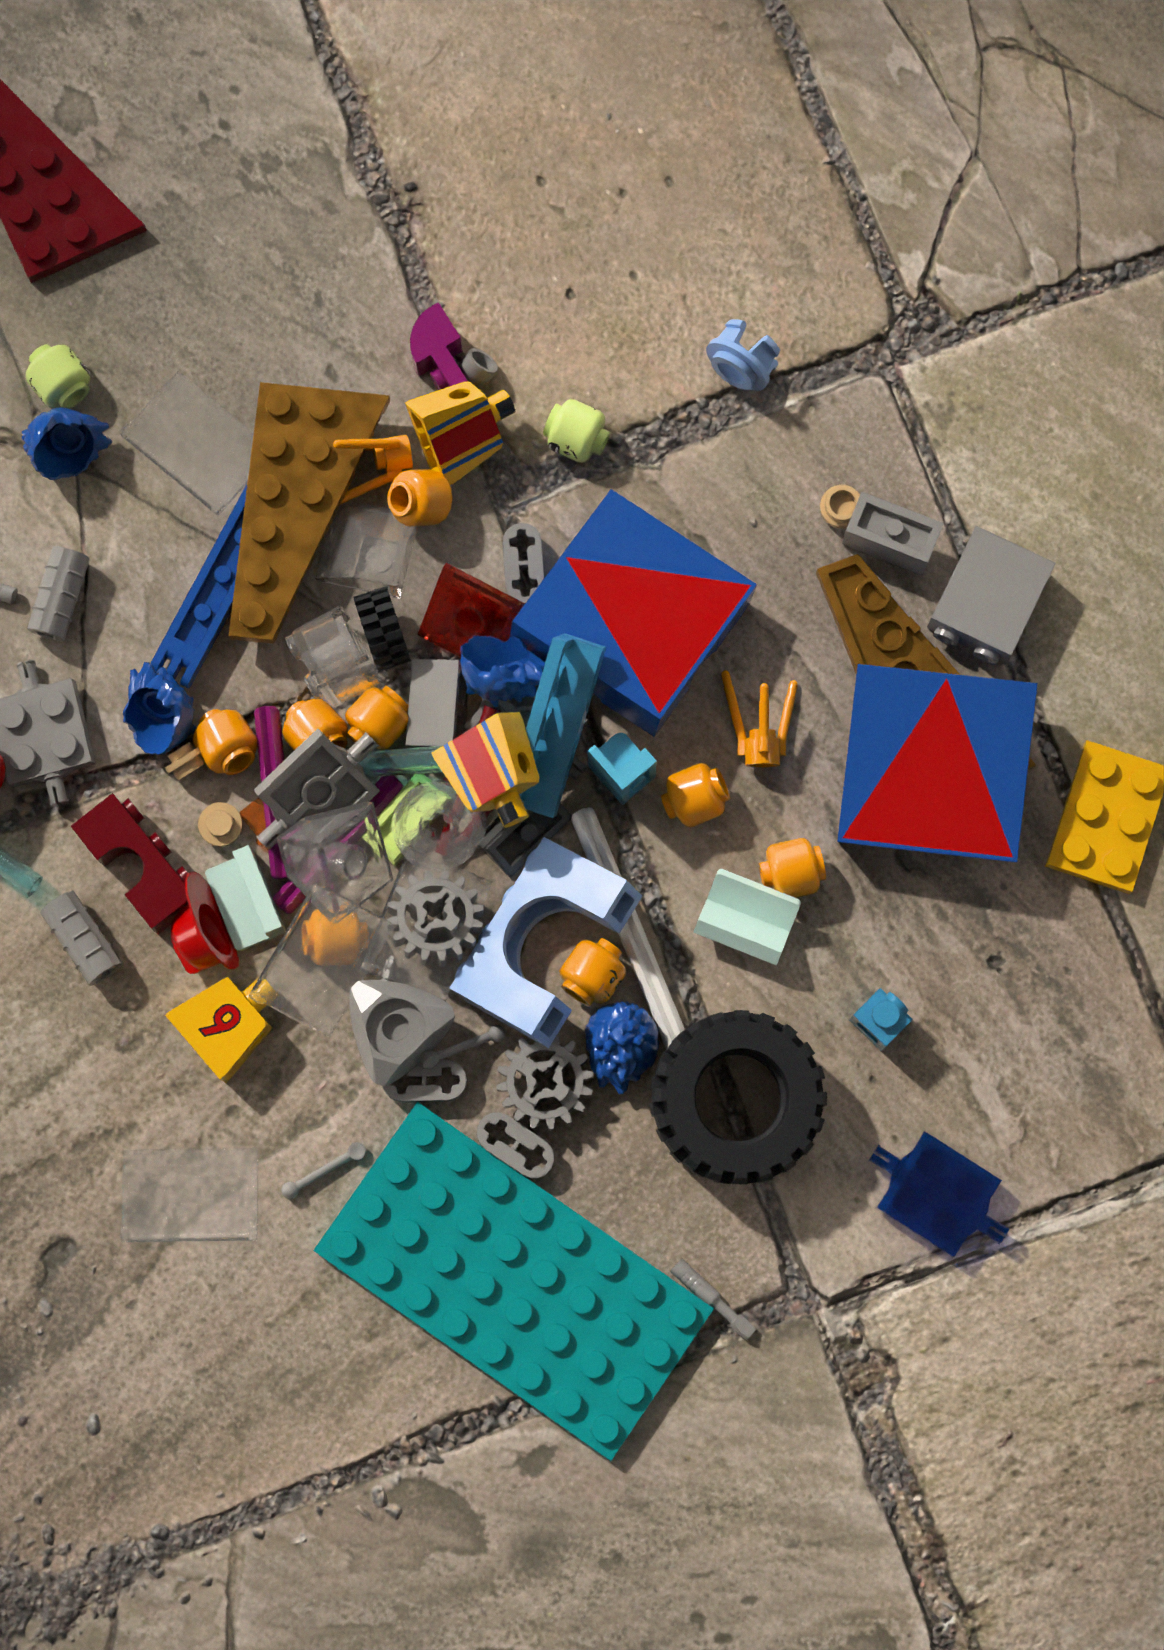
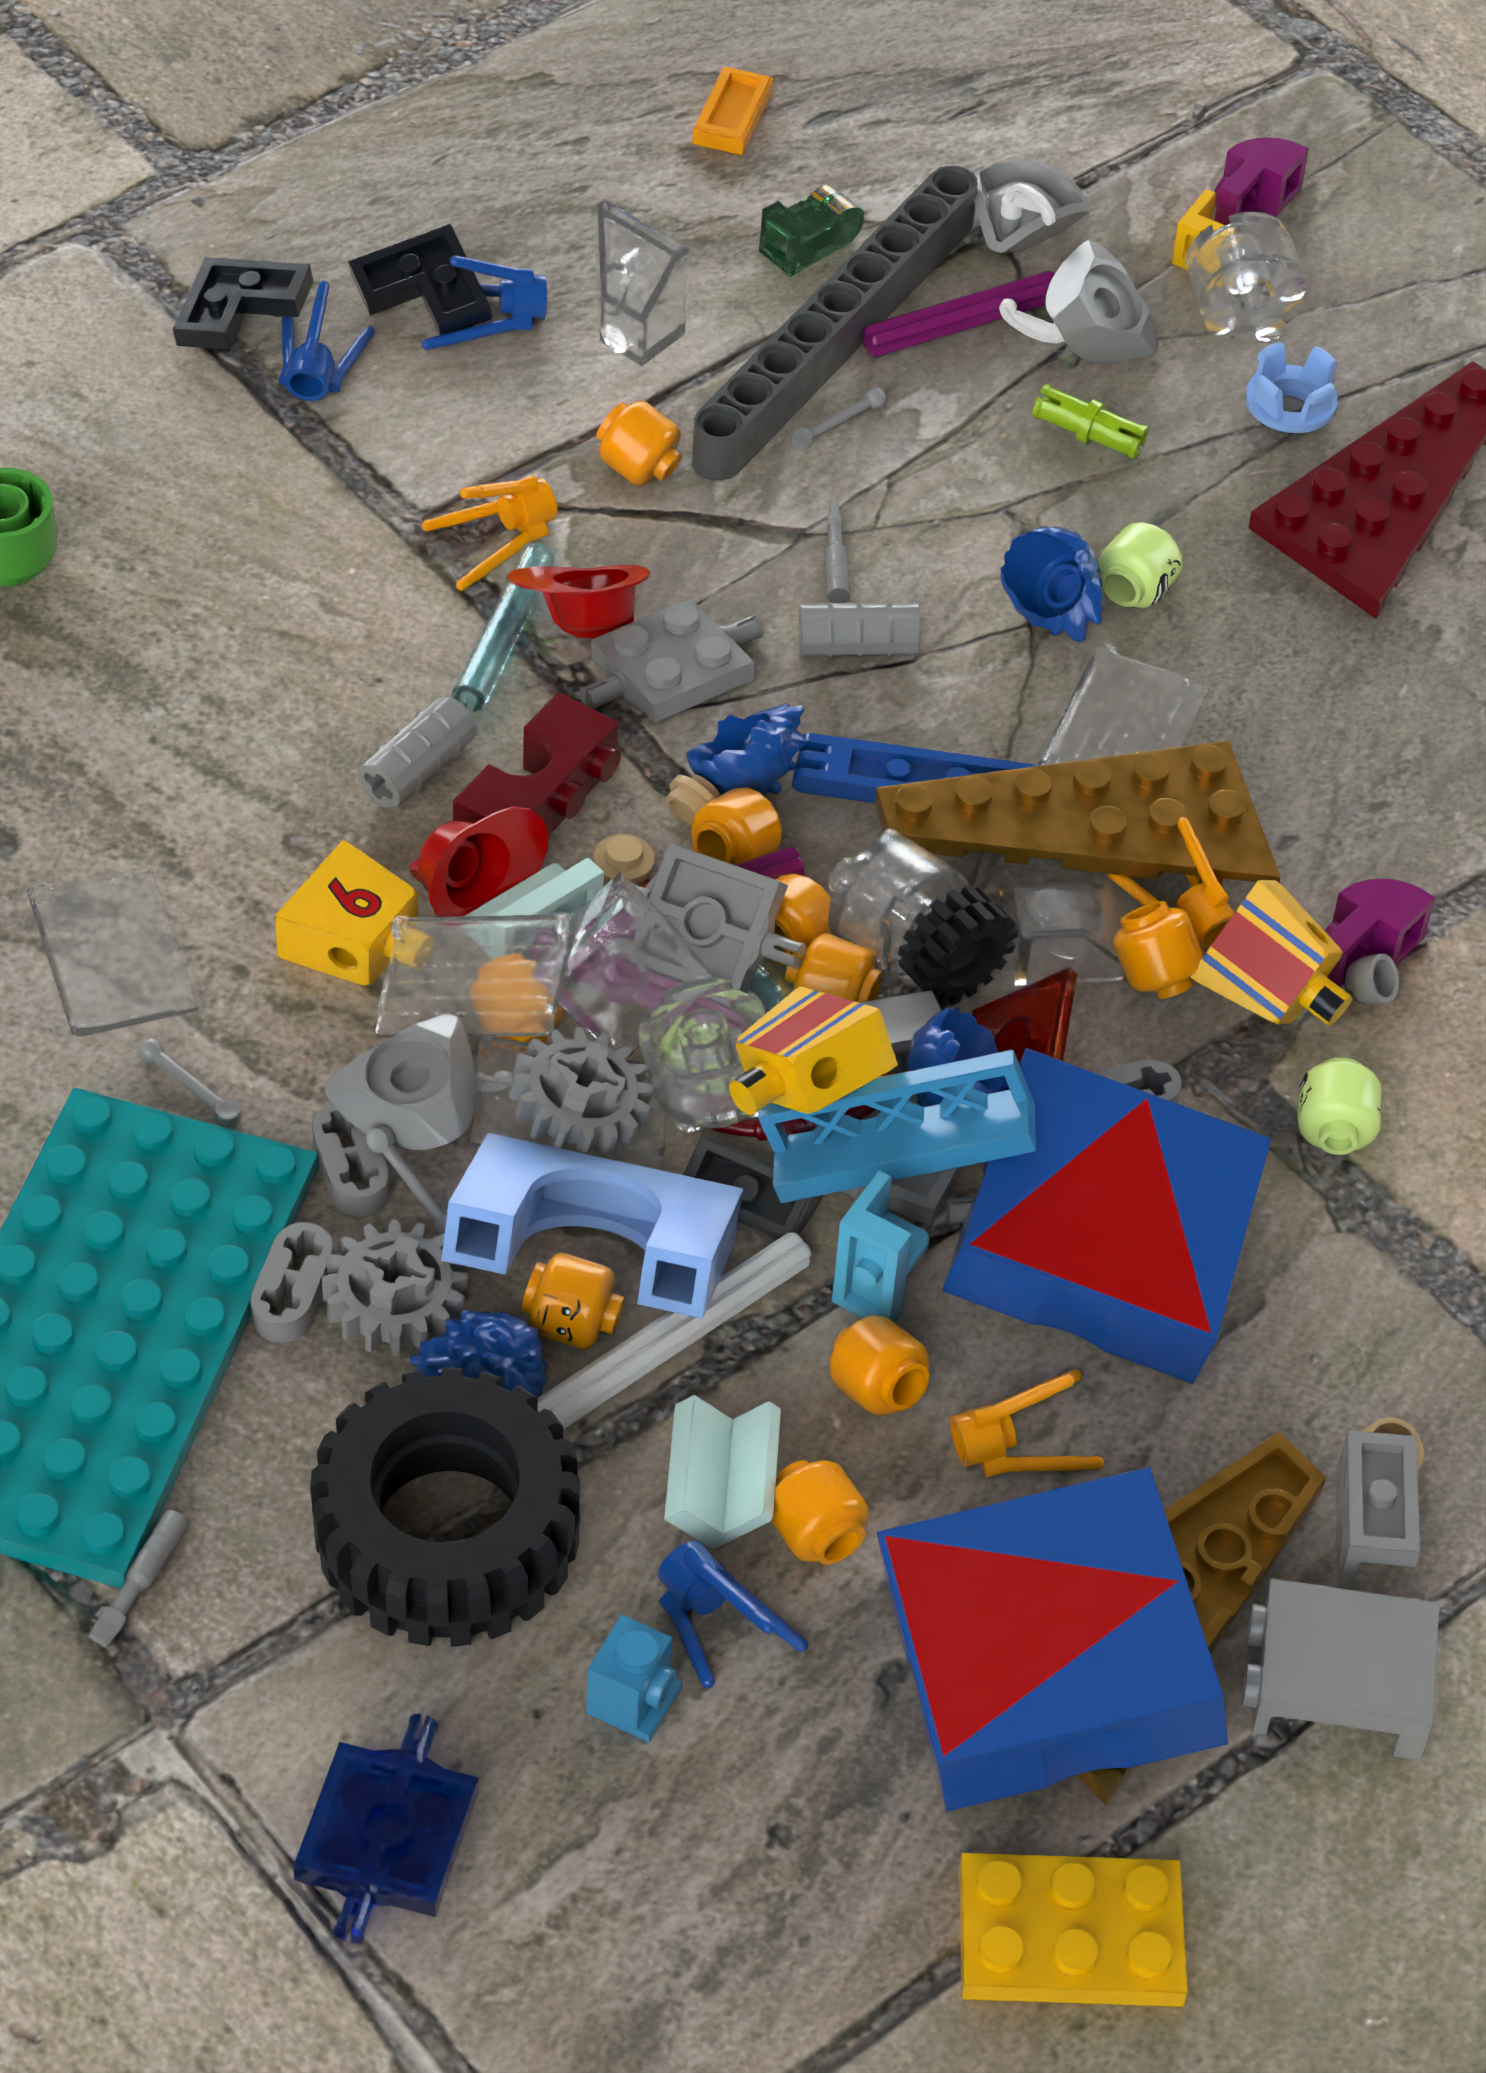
camera: 65 degrees right, 30 degrees down
none -> blue plant [658,1541,808,1688]

